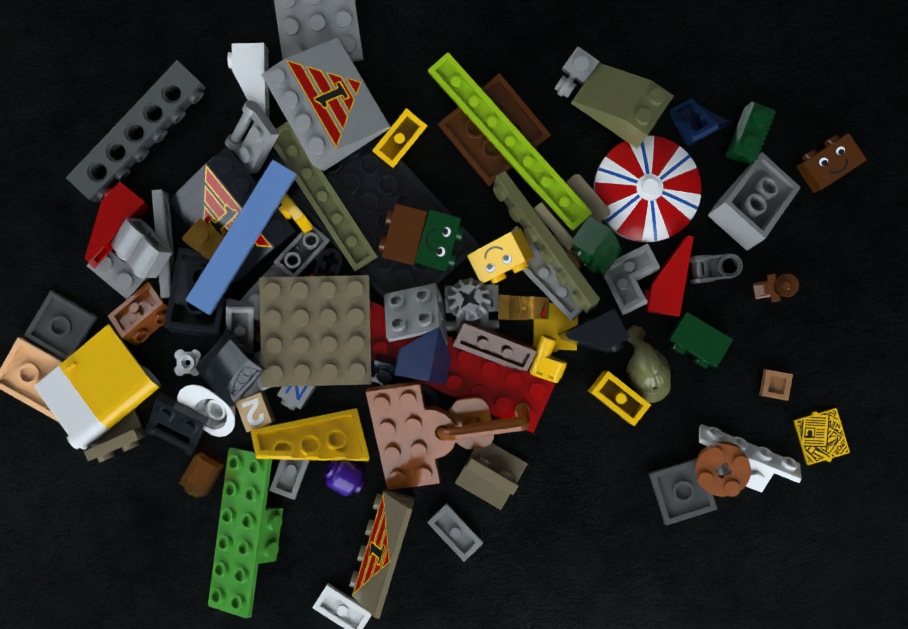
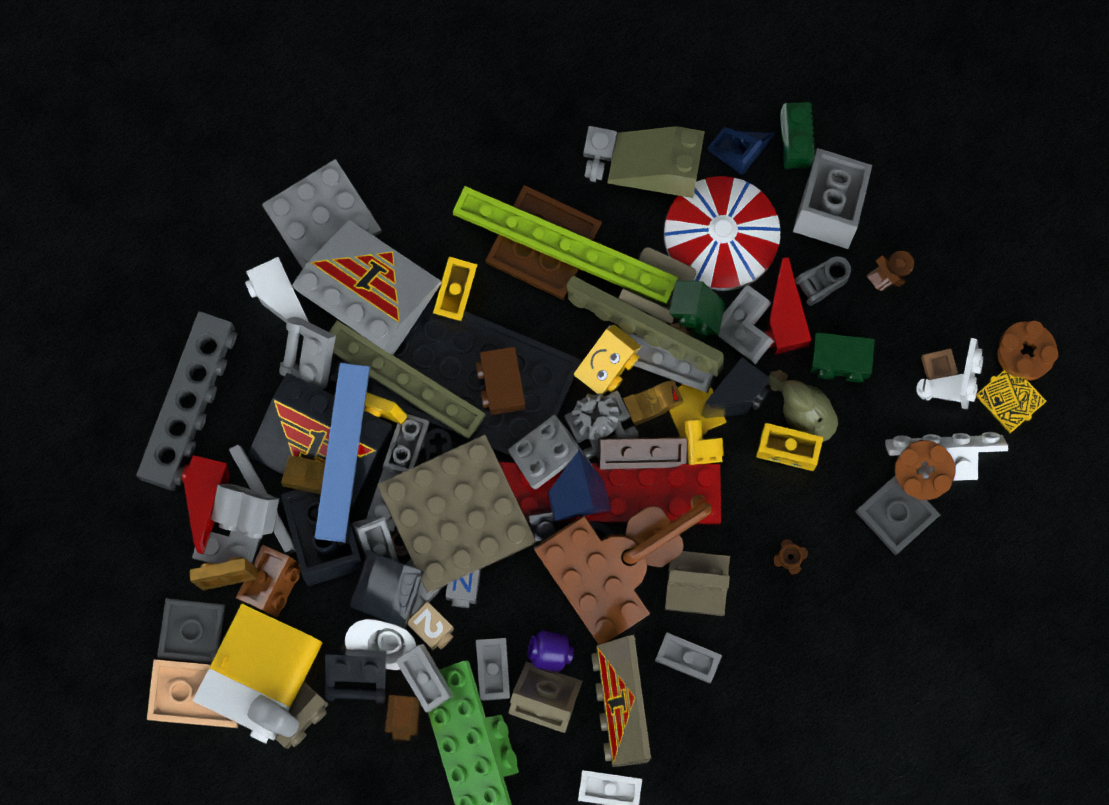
camera: 20 degrees left, 10 degrees down
white plate [174,349,201,376] -> none
yellow wing [251,408,369,461] -> none
dark green brick [415,210,465,272] -> none
reddish brown brick [796,133,866,193] -> none
none -> pearl gold plate [190,557,257,590]
none -> light grey hair [247,695,299,737]
none -> light grey plate [396,644,454,712]
none -> dark tan bracket [508,662,583,733]
none -> reddish brown plate [773,540,808,574]
none -> white plate [916,338,983,409]
none -> dark orange plate [997,321,1058,381]

